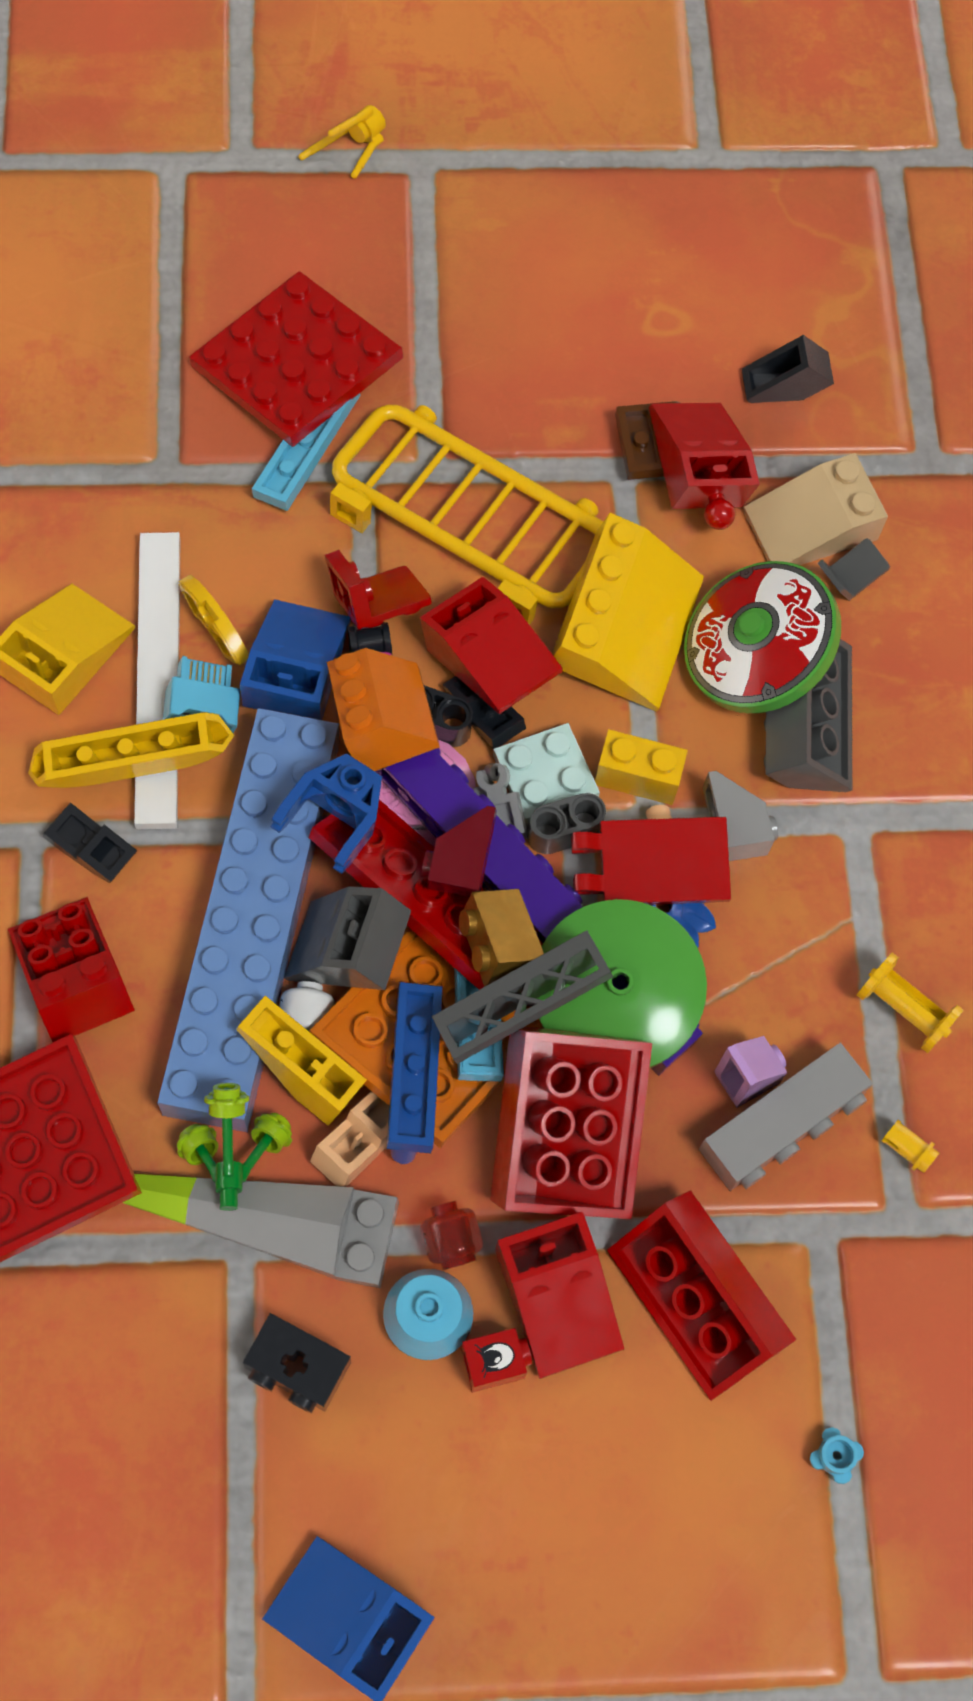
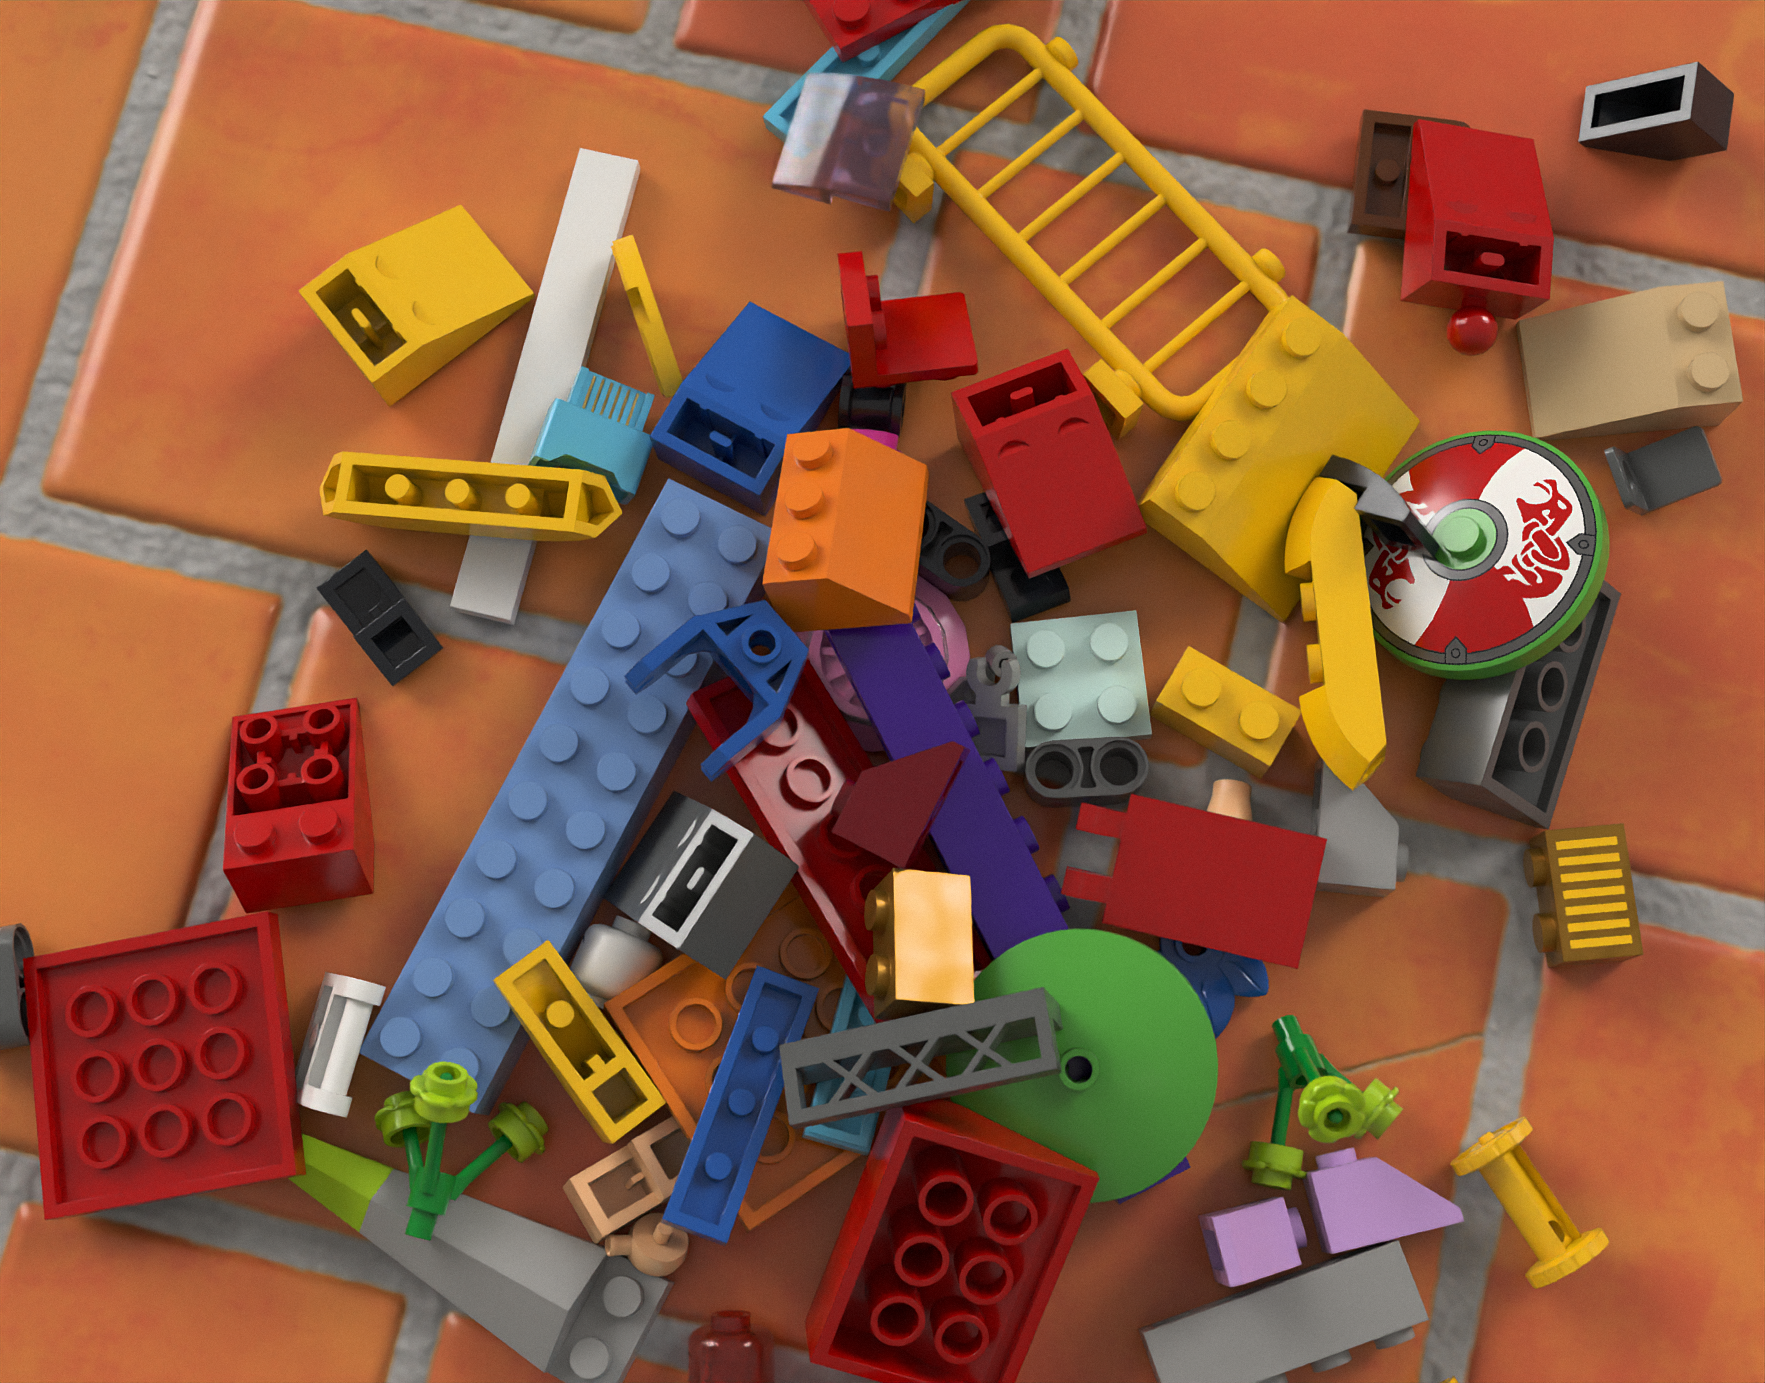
camera: 30 degrees right, 10 degrees up
none -> white plate [295,972,386,1117]
none -> light nougat piece [605,1213,689,1277]
none -> slope [772,73,925,212]
none -> lime plant [1242,1015,1403,1191]
none -> yellow brick [1284,476,1387,791]
none -> lavender slope [1303,1147,1464,1254]
none -> black slope [1319,455,1440,557]
none -> pearl gold brick [1523,823,1643,968]

